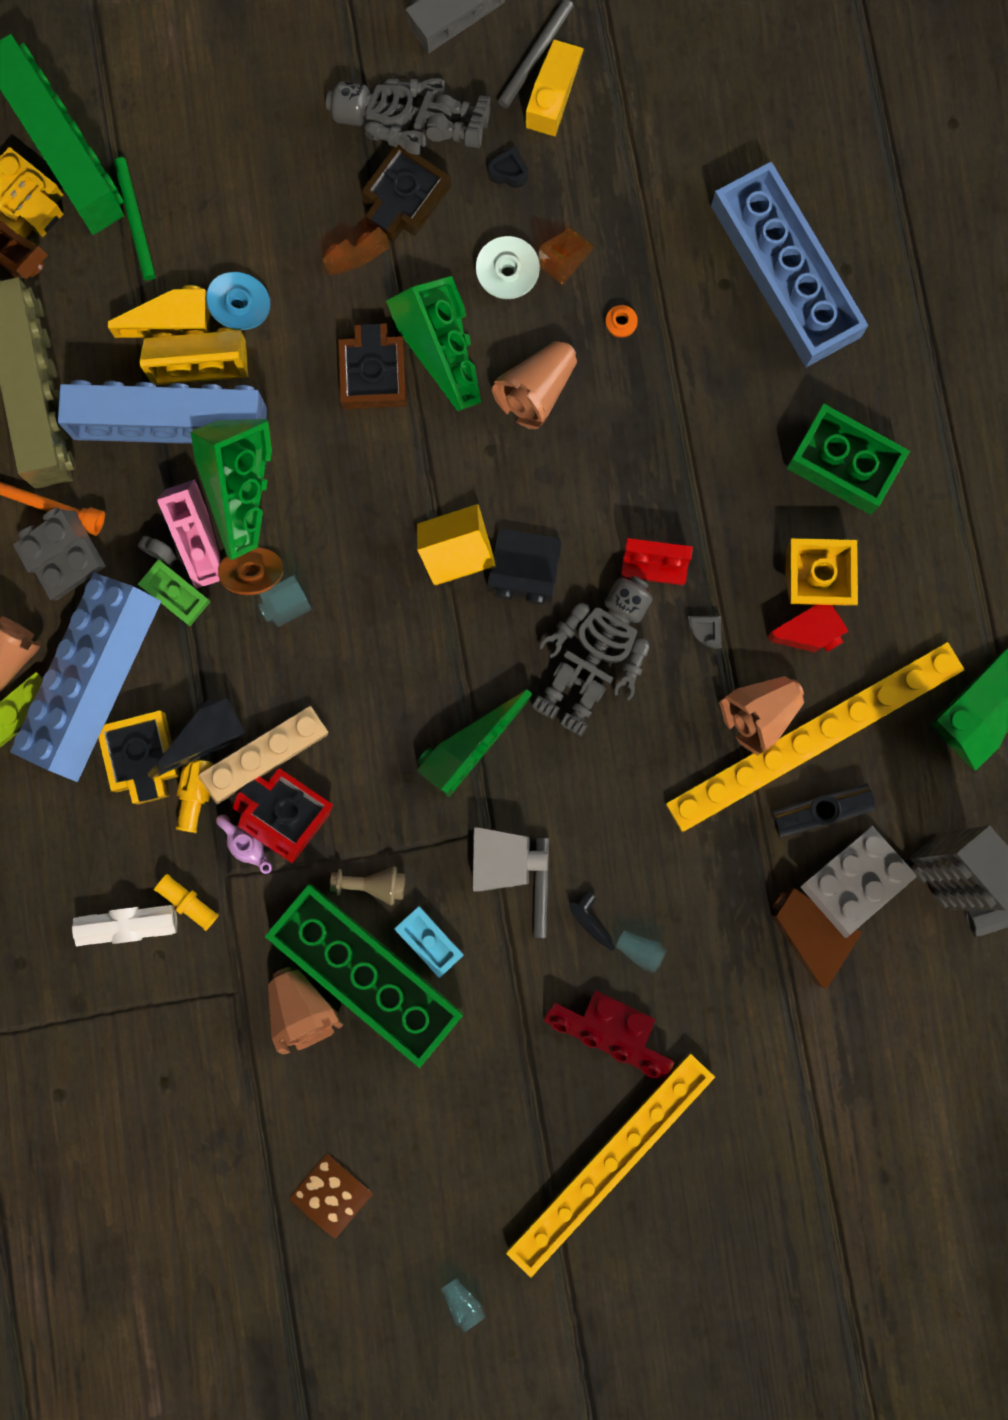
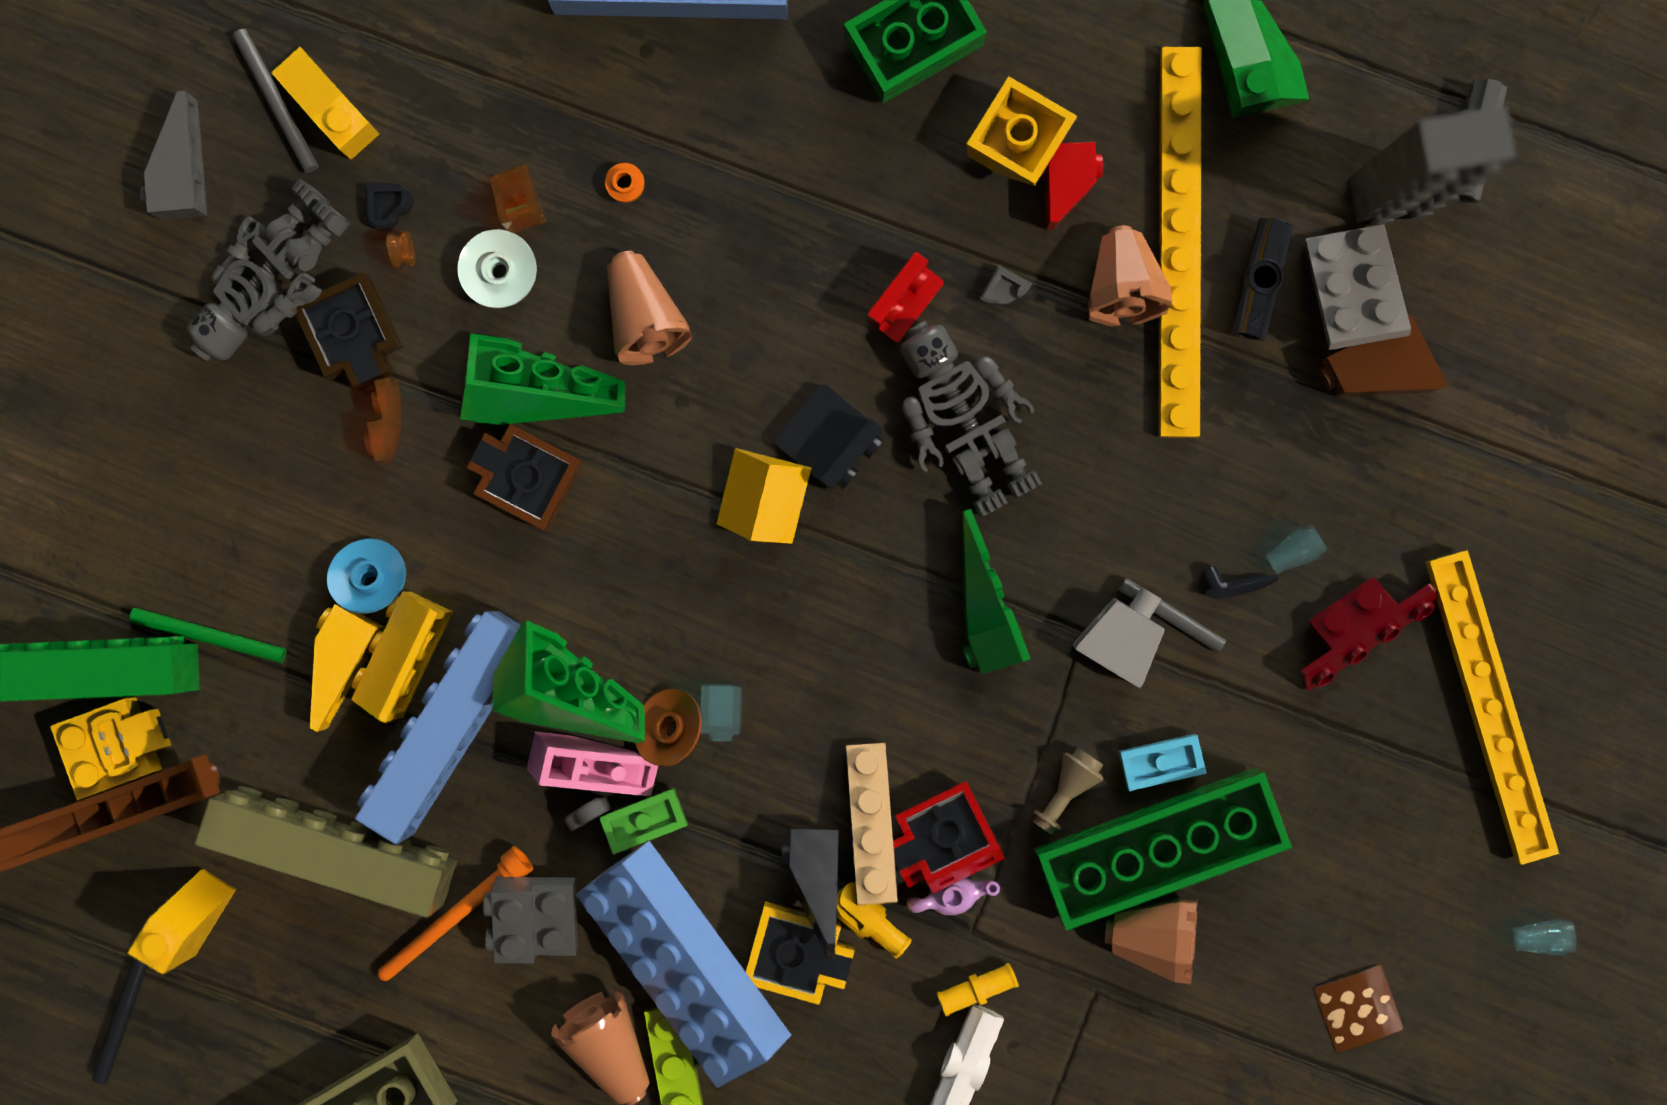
camera: 60 degrees left, 5 degrees up
none -> clear orange bush [386,230,416,269]

